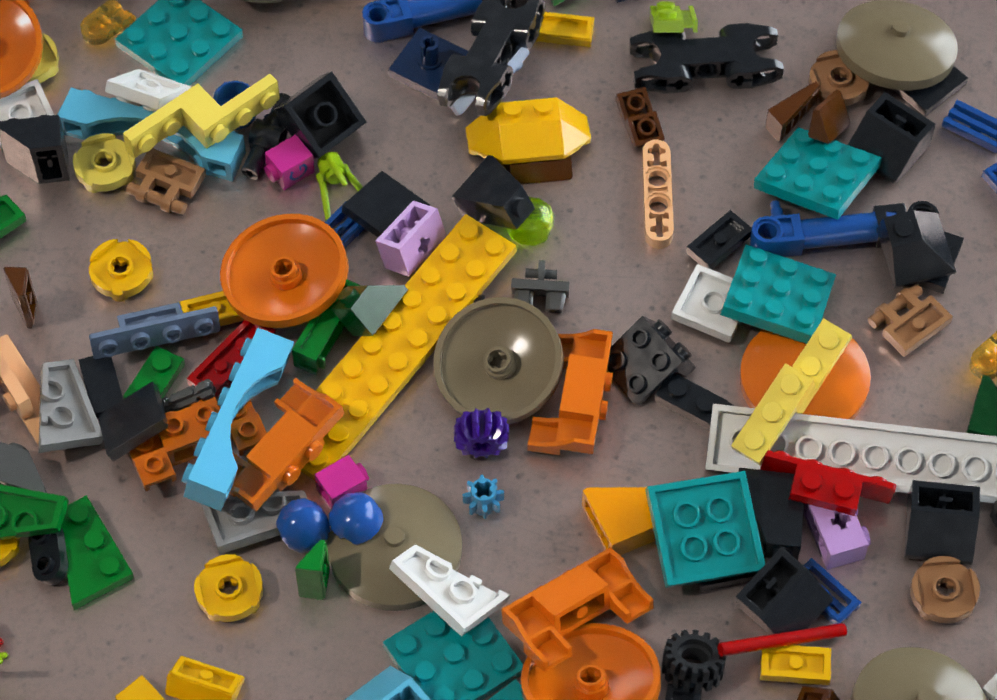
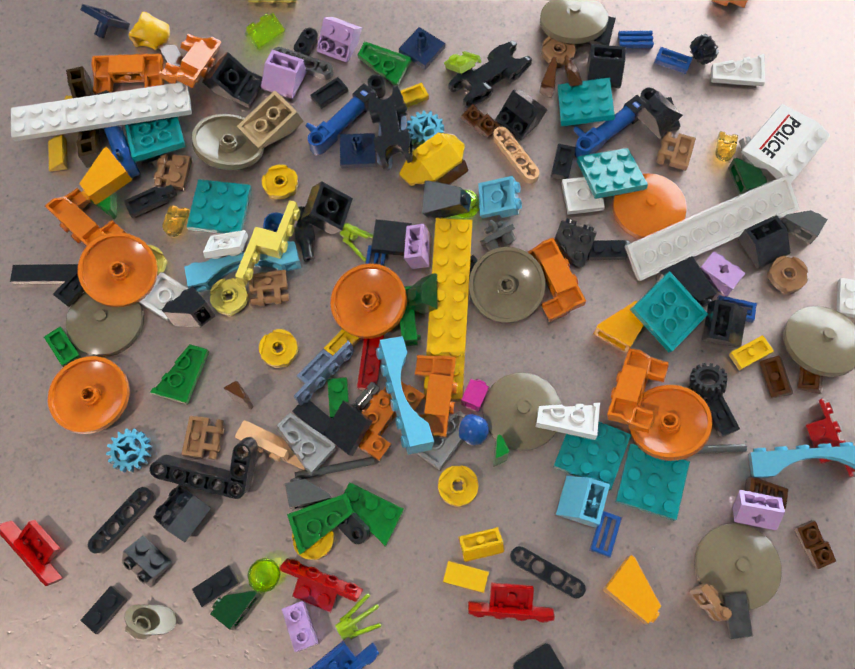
camera: 30 degrees left, 10 degrees up
dark pink brick [264,134,315,191] -> none
blue hair [328,492,384,545] -> none
dark purple gear [454,408,509,459] -> none
dark azure gear [463,475,504,519] -> none
red bar [718,623,847,657] -> none
light yellow bracket [731,318,852,466] -> none
red bracket [760,450,896,516] -> none
none -> yellow plate [262,164,299,199]
none -> dark grey bar [295,457,375,479]
none -> medium azure gear [406,110,444,146]
none -> medium azure plate [478,176,522,218]
none -> black slope [495,90,548,140]

